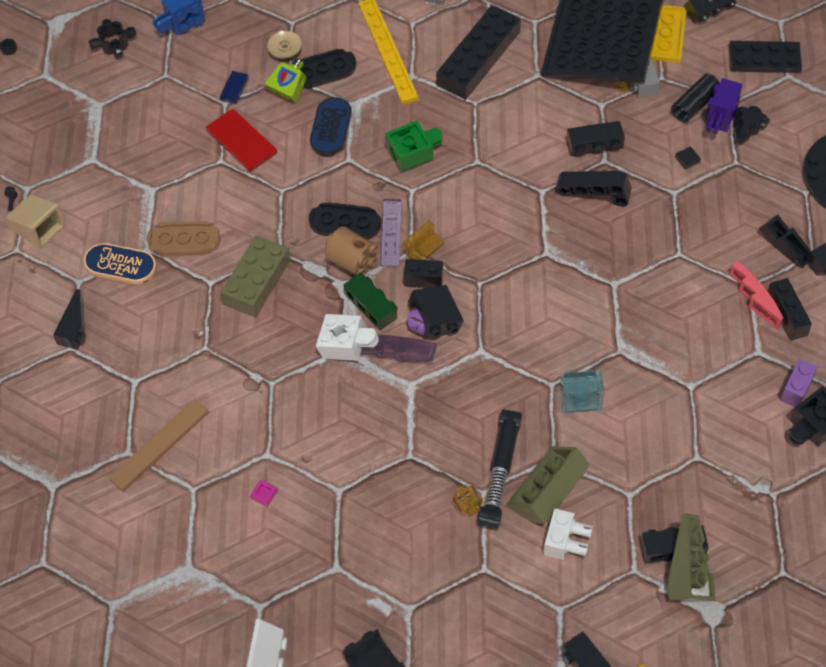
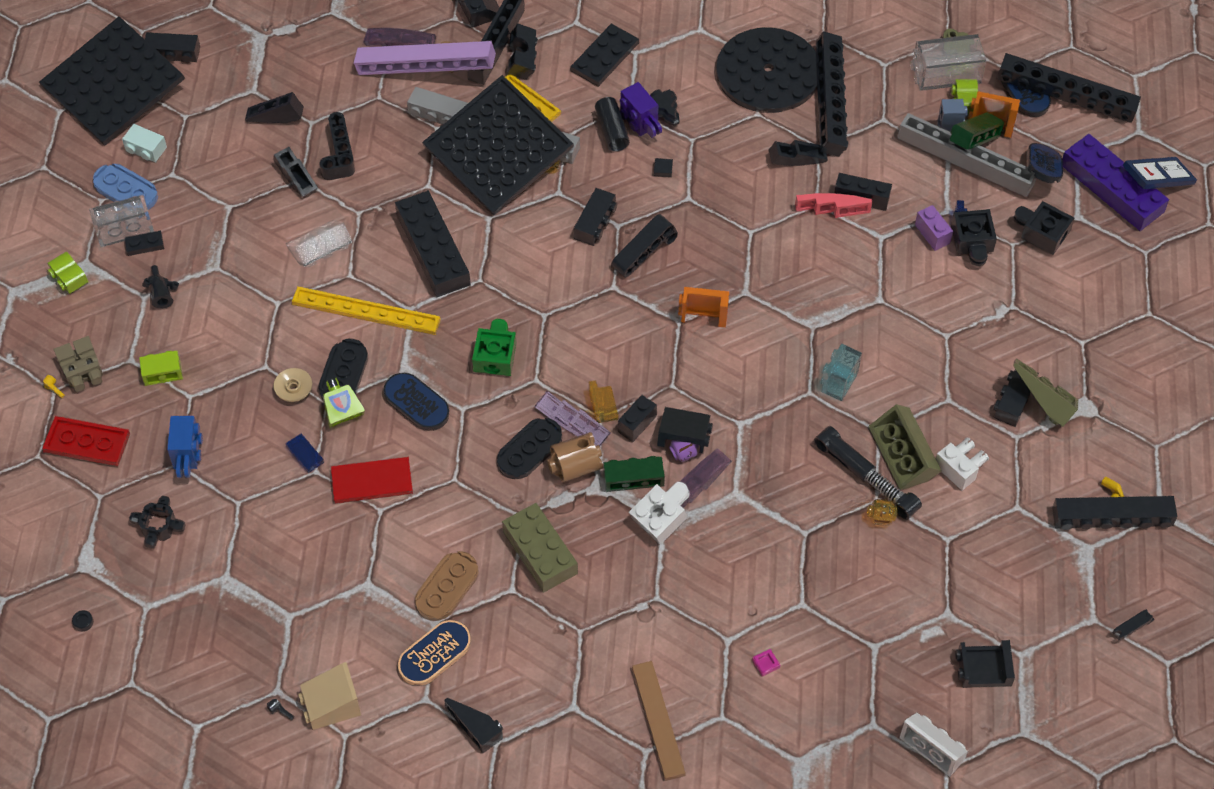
camera: 60 degrees left, 0 degrees up
none -> orange panel [678,287,729,328]

